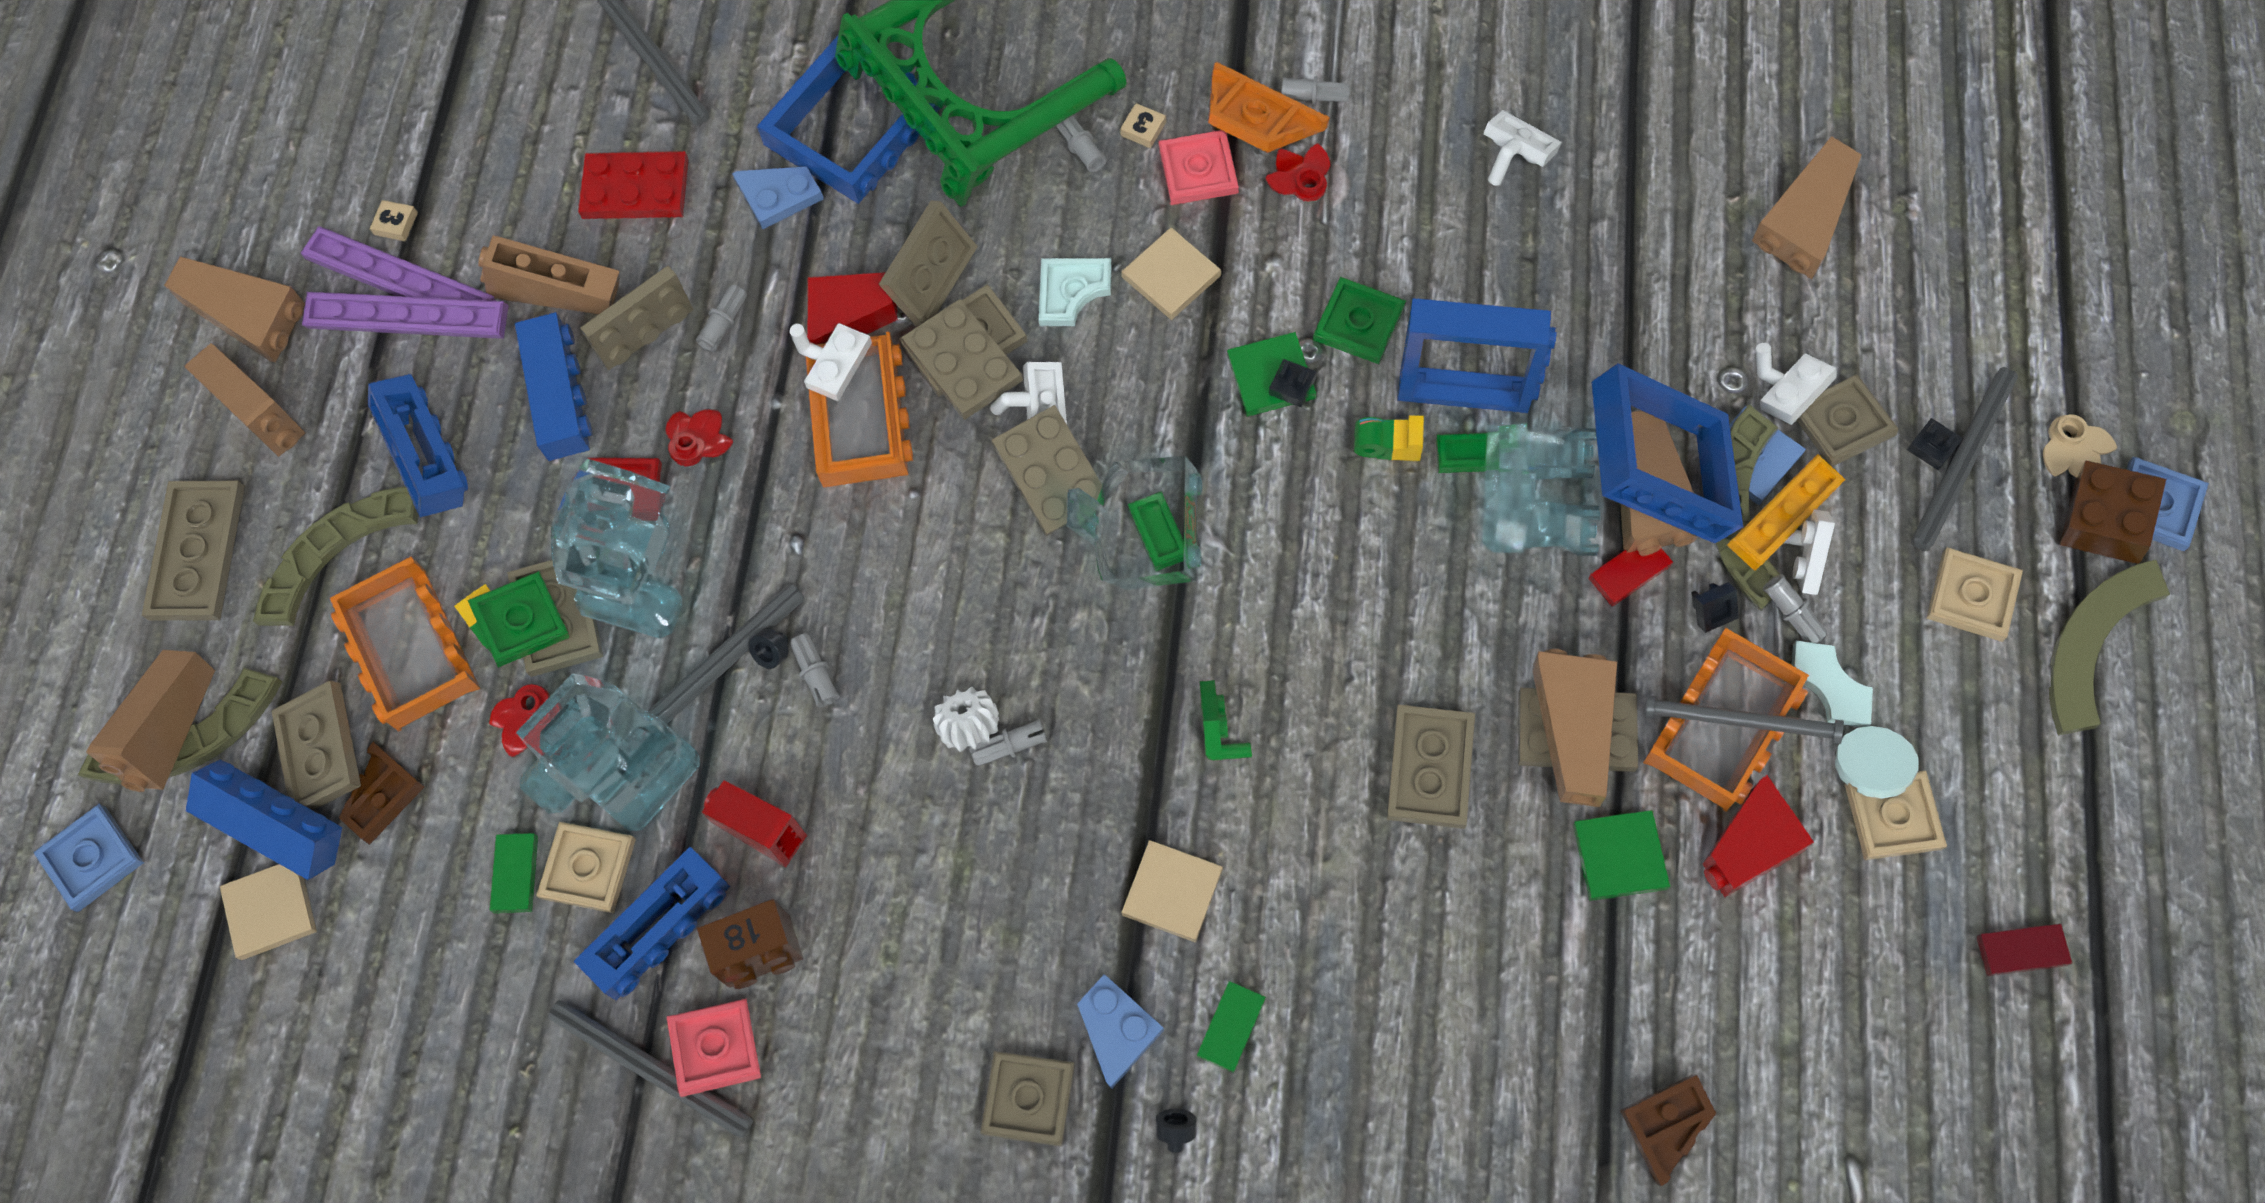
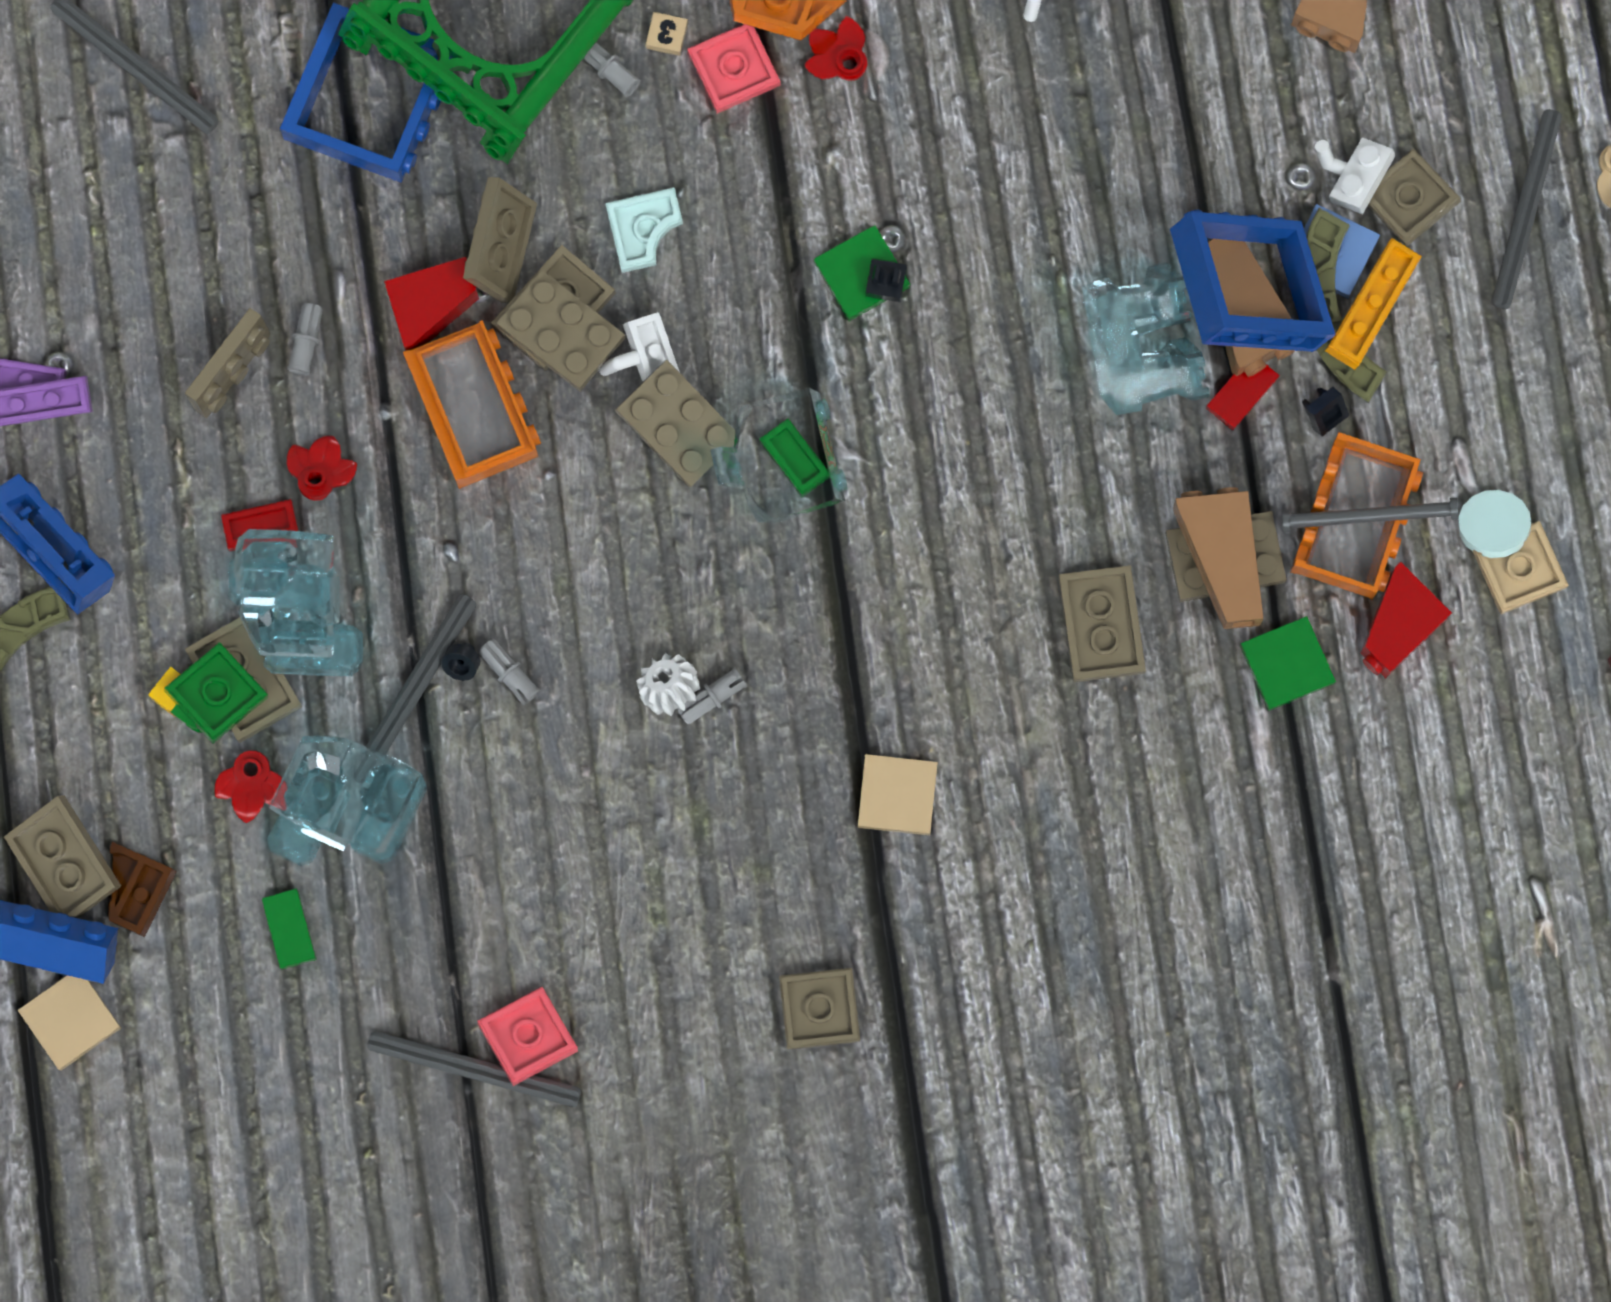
camera: 20 degrees left, 10 degrees up
window [330,556,481,732] -> none
medium nougat slope [478,235,619,315] -> none
blue brick [515,312,593,461] -> none
tan tile [536,822,636,913] -> none
blue brick [573,847,731,1001] -> none
red plate [578,151,689,219] -> none
reddish brown brick [697,899,804,989] -> none
red slope [702,780,807,868] -> none
medium blue wing [732,167,824,229] -> none
white plate [790,323,872,401] -> none
medium blue wing [1077,974,1164,1089] -> none
tan tile [1122,228,1221,320] -> none
black tile [1155,1109,1197,1153] -> none
green tile [1197,981,1266,1074] -> none
green plate [1200,680,1252,761] -> none
green tile [1313,277,1406,365] -> none
leg [1354,415,1424,461] -> none
blue window [1398,298,1557,413] -> none
green tile [1436,432,1513,473] -> none
reddish brown wing [1620,1074,1716,1186] -> none
light grey axle [1763,574,1827,643] -> none
white plate [1784,509,1835,595] -> none
light aqua tile [1792,641,1873,727] -> none
black tile [1907,418,1963,471] -> none
tan tile [1926,547,2023,642] -> none

